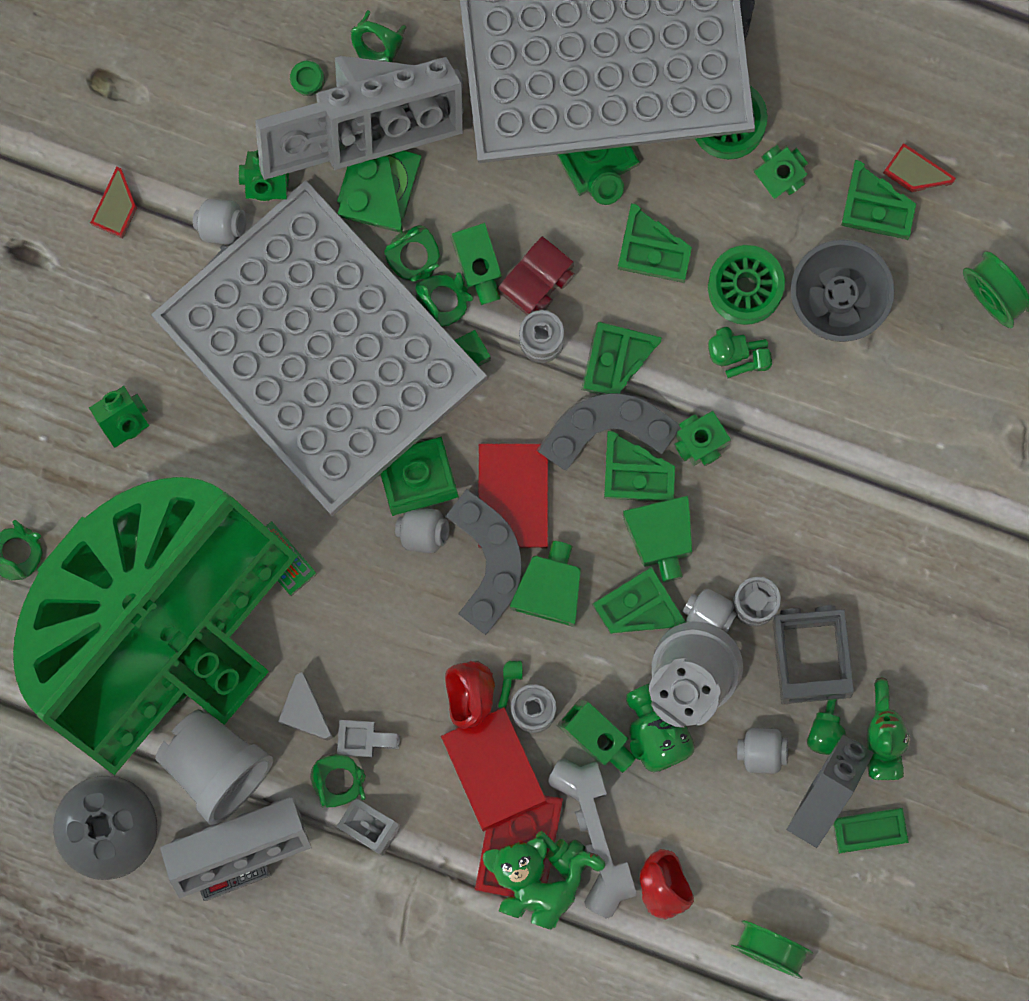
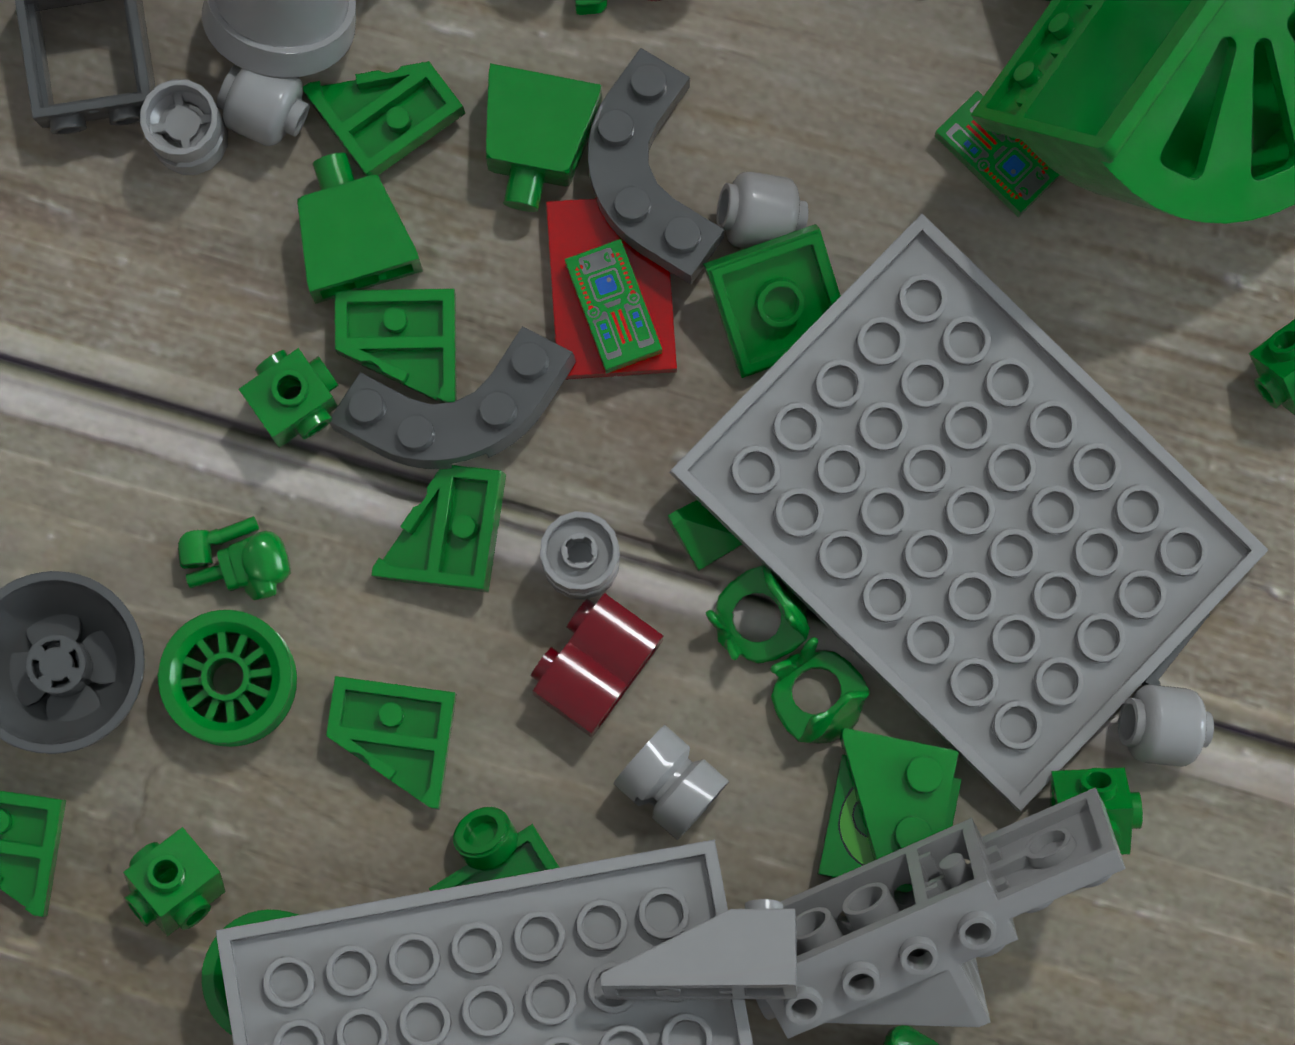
camera: 170 degrees right, 0 degrees up
green tile [290,61,325,96] -> none
green torso [451,223,501,305] -> none
none -> green tile [565,239,662,374]
none -> light grey slope [601,899,797,1000]
none -> light grey wheel [613,725,729,841]

